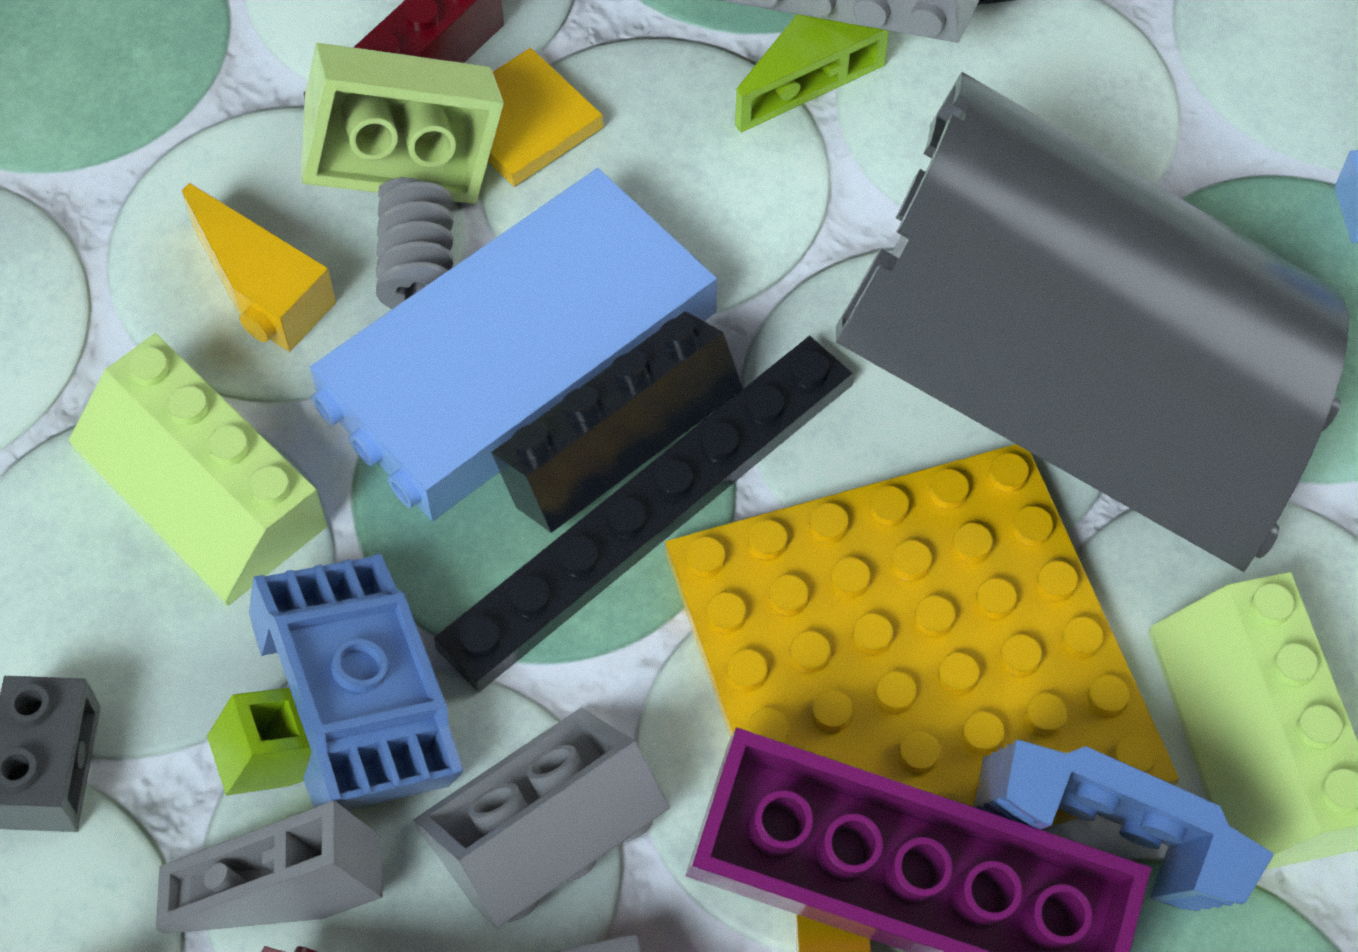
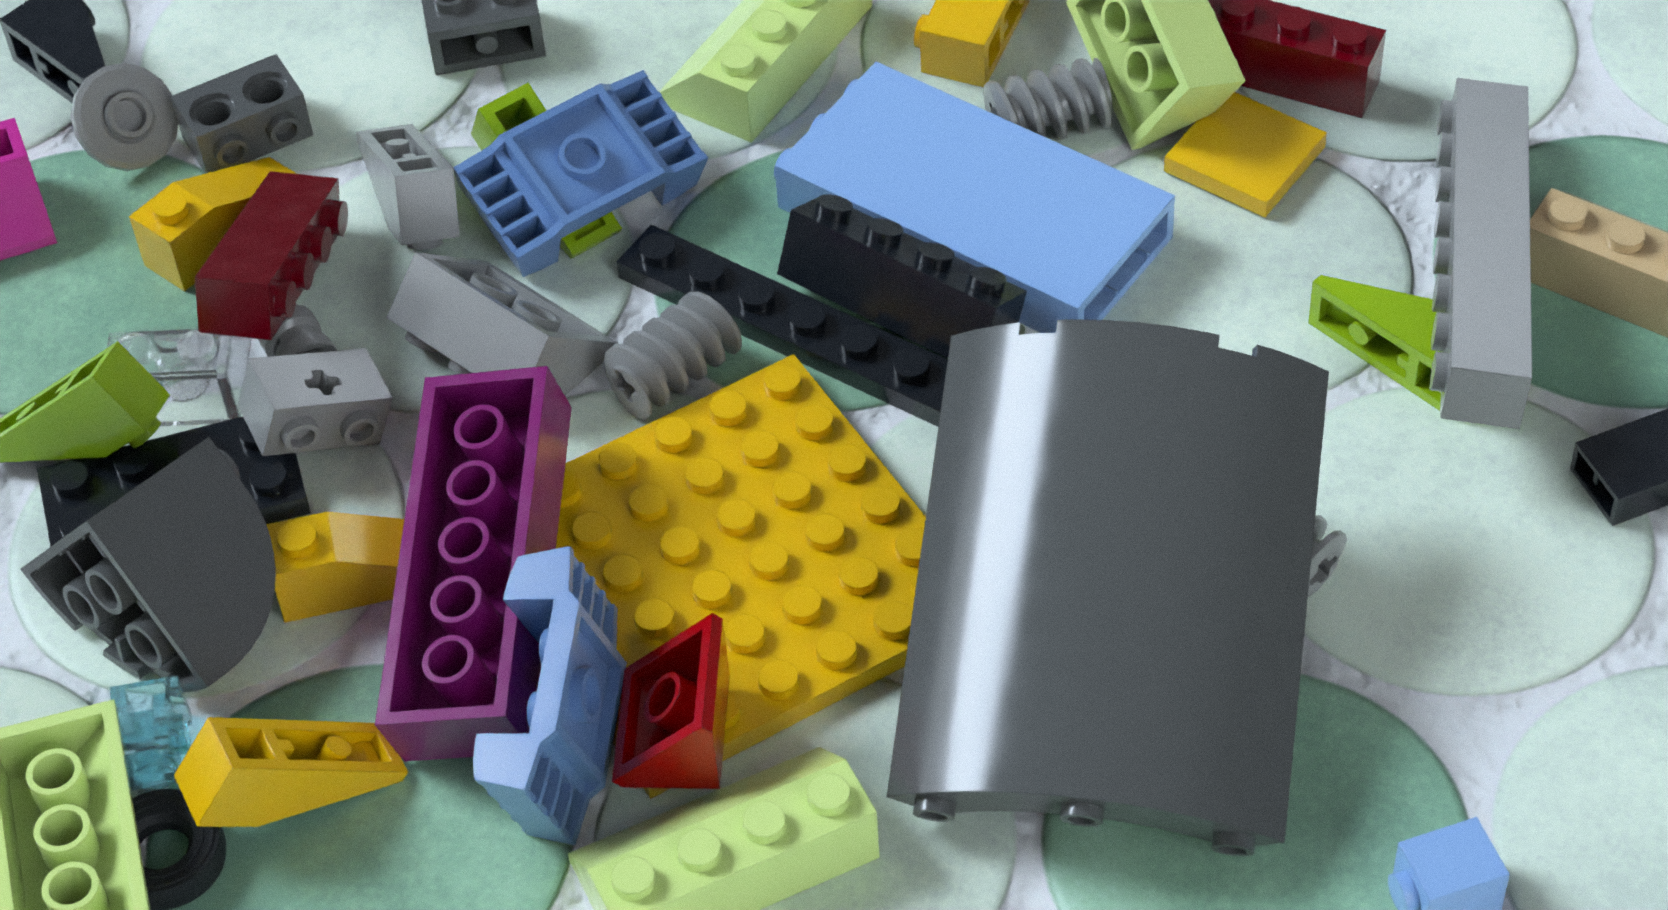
camera: 80 degrees right, 10 degrees down
none -> light grey piece [604,292,742,420]
none -> red slope [612,613,730,789]

